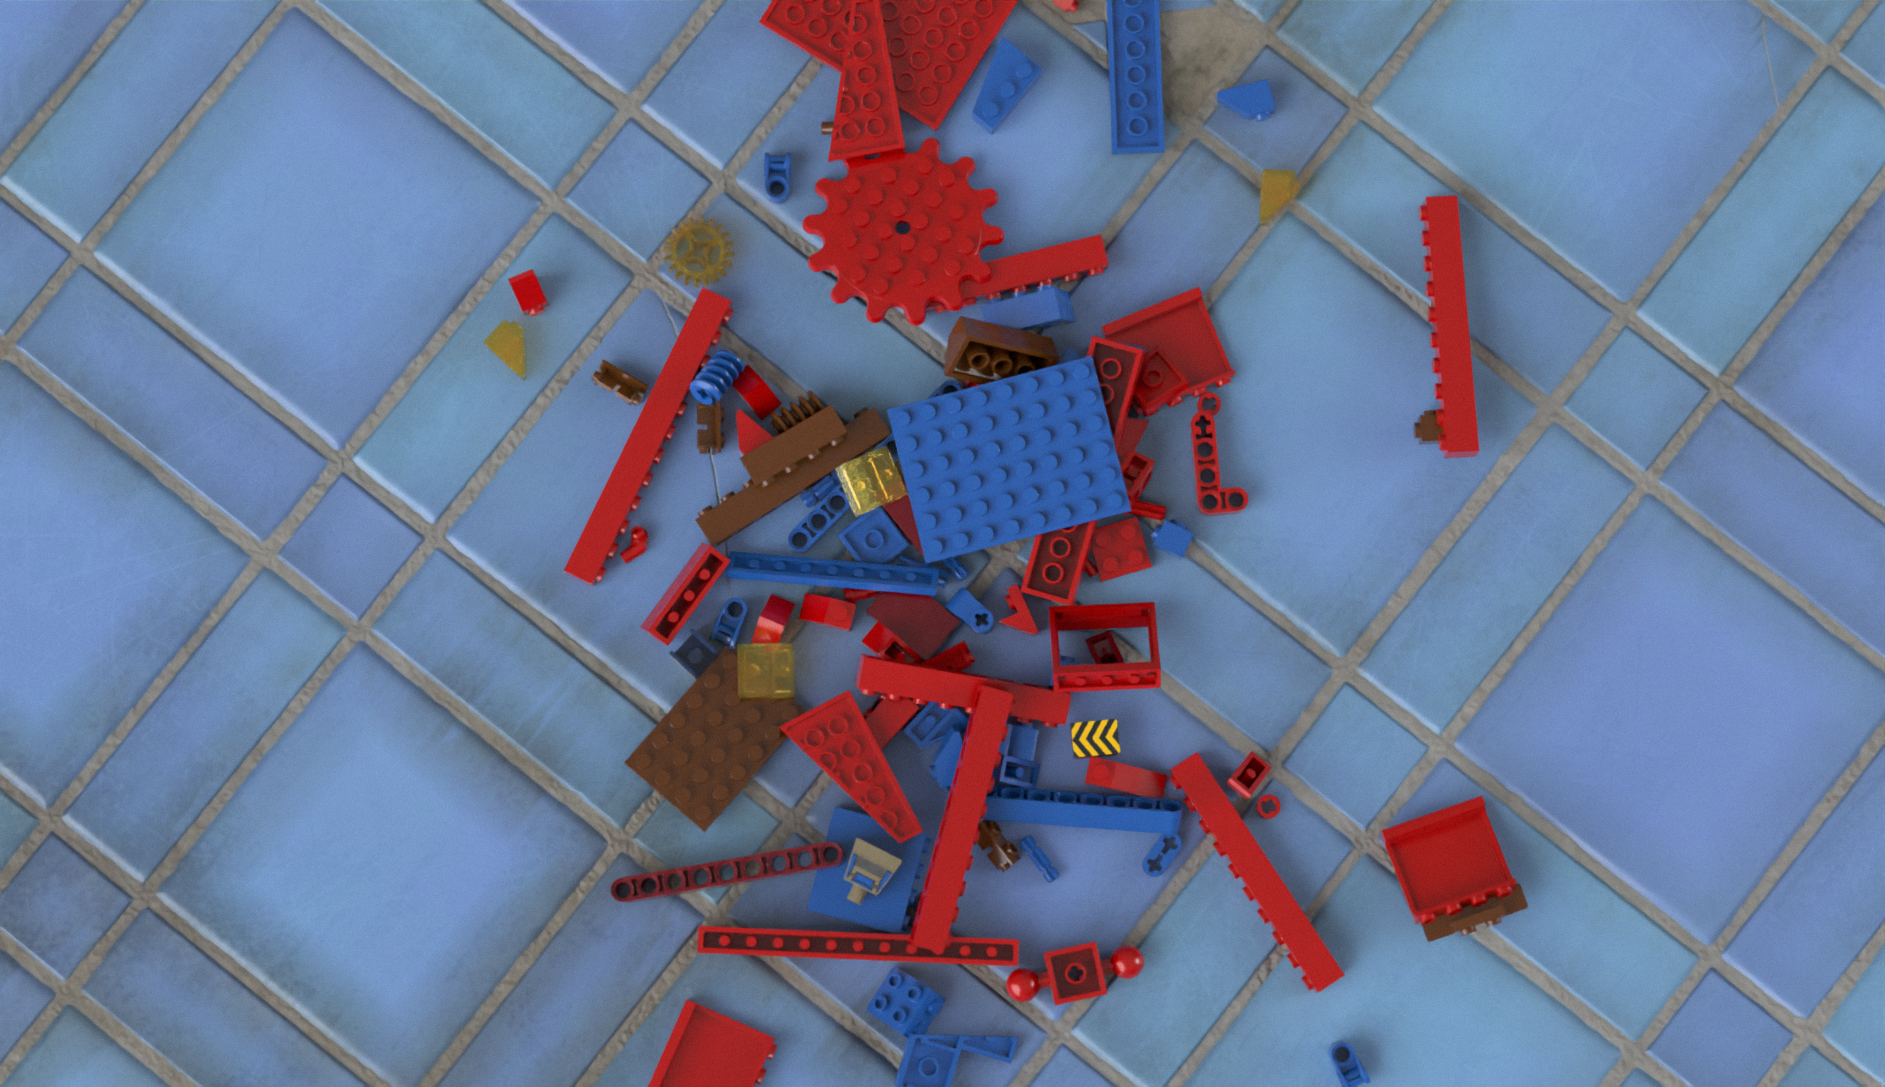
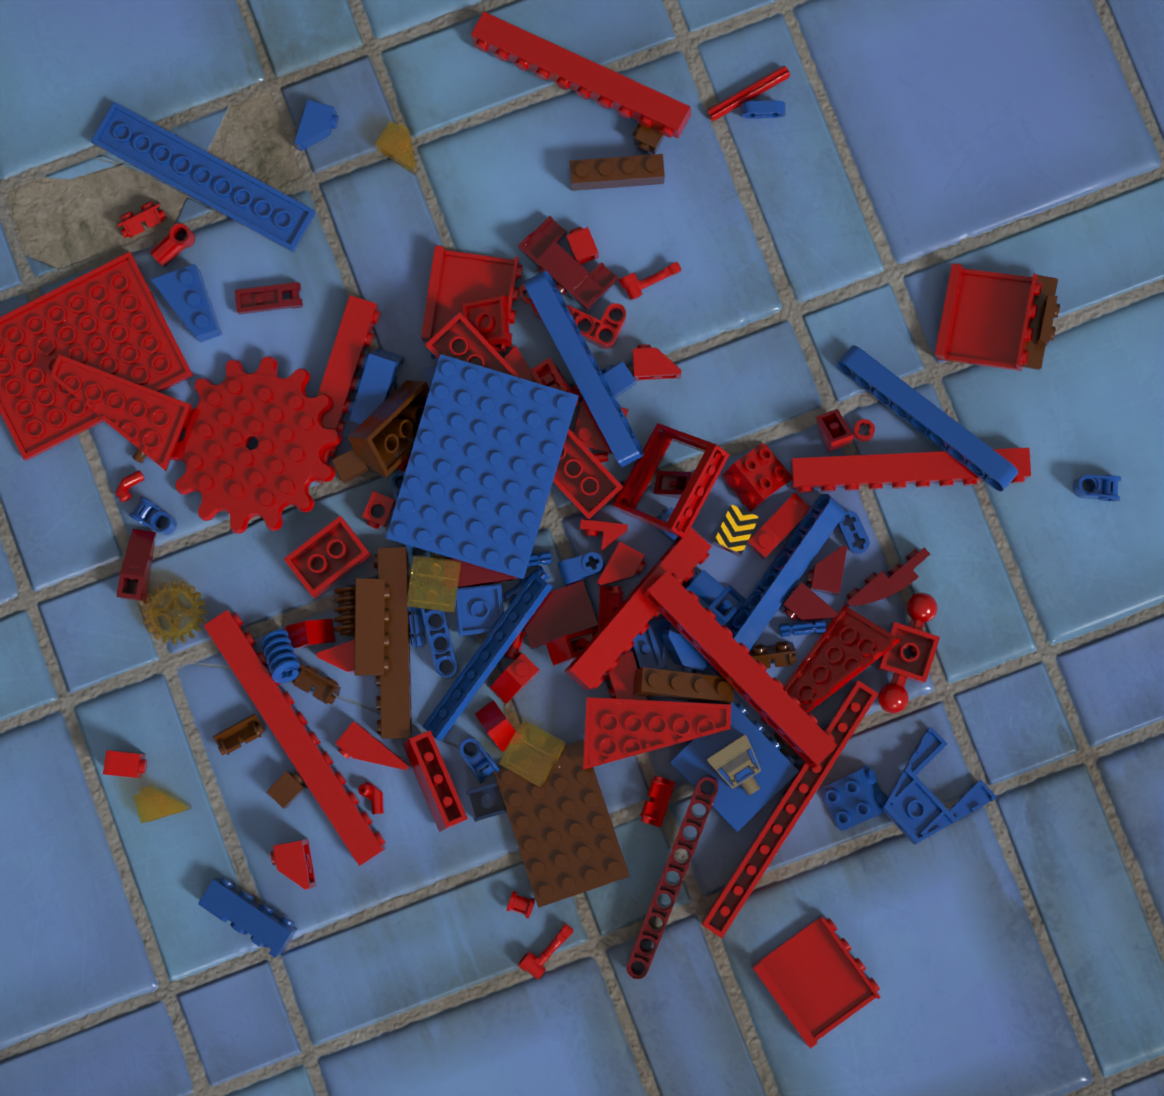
camera: 55 degrees left, 0 degrees up
none -> red arm [115,470,145,502]
none -> dark red slope [116,529,156,602]
none -> red piece [150,223,196,268]
none -> blue wedge [198,877,298,958]
none -> dark red plate [235,282,303,315]
none -> reddish brown brick [267,771,307,809]
none -> red slope [270,839,316,890]
none -> red brick [284,515,372,598]
none -> reddish brown brick [331,449,370,484]
none -> red slope [335,721,411,770]
none -> red brick [362,491,396,530]
none -> red bush [506,891,536,919]
none -> red brick [517,924,574,980]
none -> dark red bracket [518,216,619,311]
none -> blue beam [524,270,644,467]
none -> red brick [566,227,599,265]
none -> reddish brown brick [569,154,665,191]
none -> red slope [597,542,647,586]
none -> red brick [618,262,682,301]
none -> red slope [632,344,681,381]
none -> reddish brown brick [633,667,734,704]
none -> red hinge [639,775,676,828]
none -> red axle [707,66,790,121]
none -> red bracket [721,443,792,512]
none -> blue beam [741,101,786,119]
none -> red wing [760,605,901,729]
none -> dark red slope [781,583,838,621]
none -> dark red slope [806,546,847,595]
none -> blue beam [837,345,1018,492]
none -> dark red slope [844,547,931,607]

